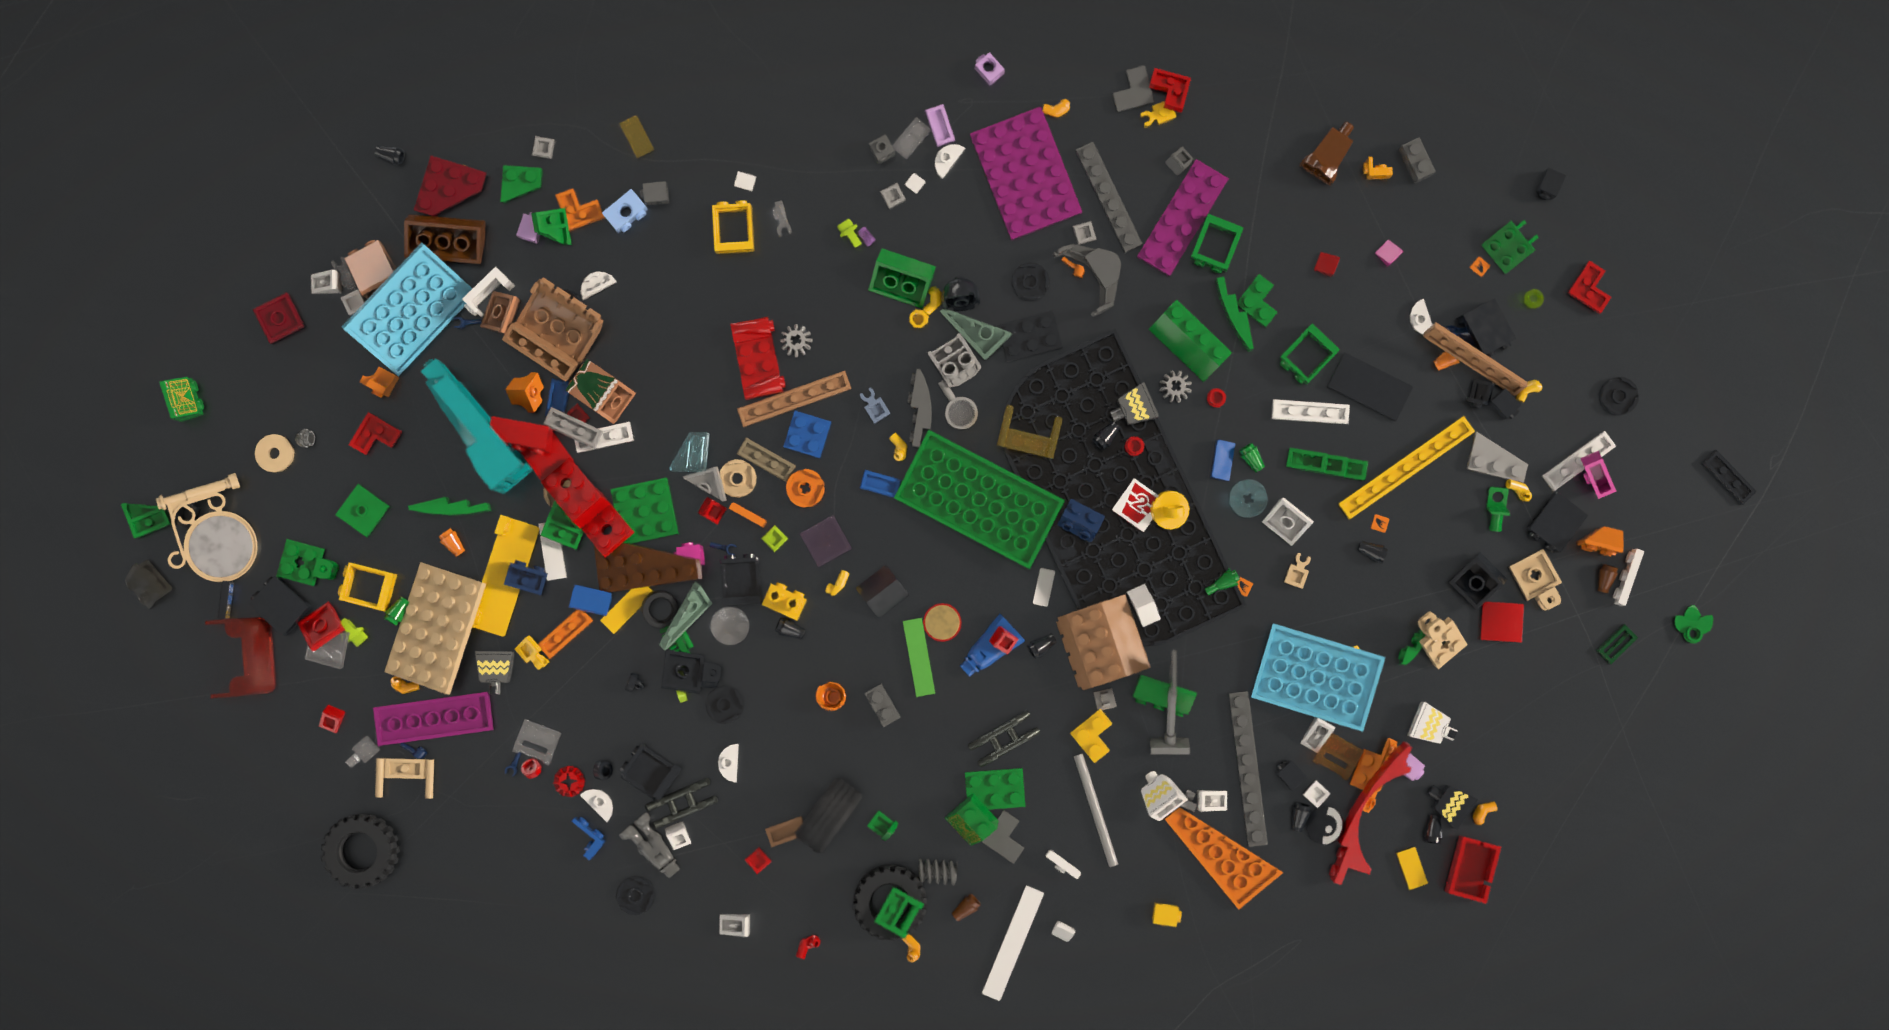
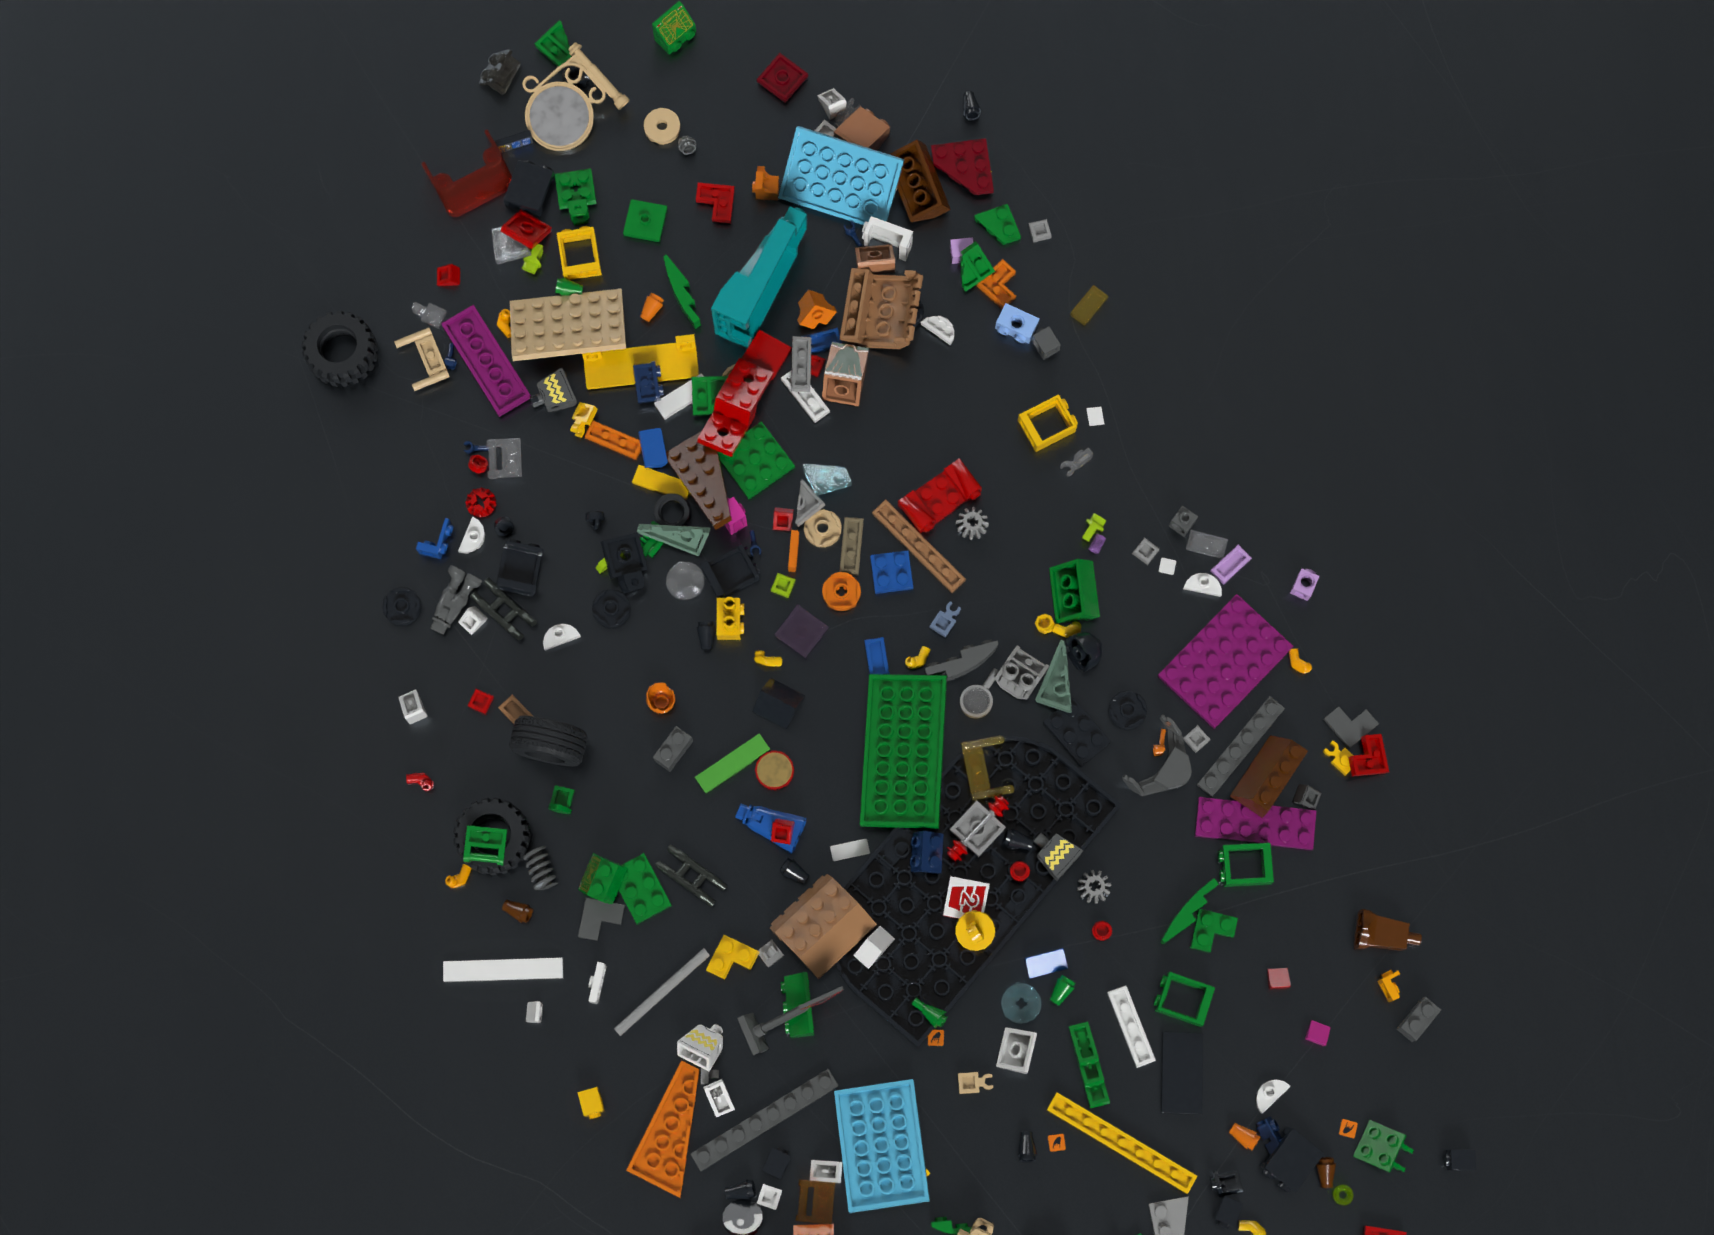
camera: 65 degrees right, 10 degrees down
red piece [490,416,554,455] -> none
green slope [1149,300,1232,382] -> none
medium nougat tile [1423,322,1528,396] -> none
none -> light grey plate [946,796,1009,861]
none -> reddish brown slope [1230,735,1308,818]
none -> reddish brown cone [1316,1157,1336,1188]

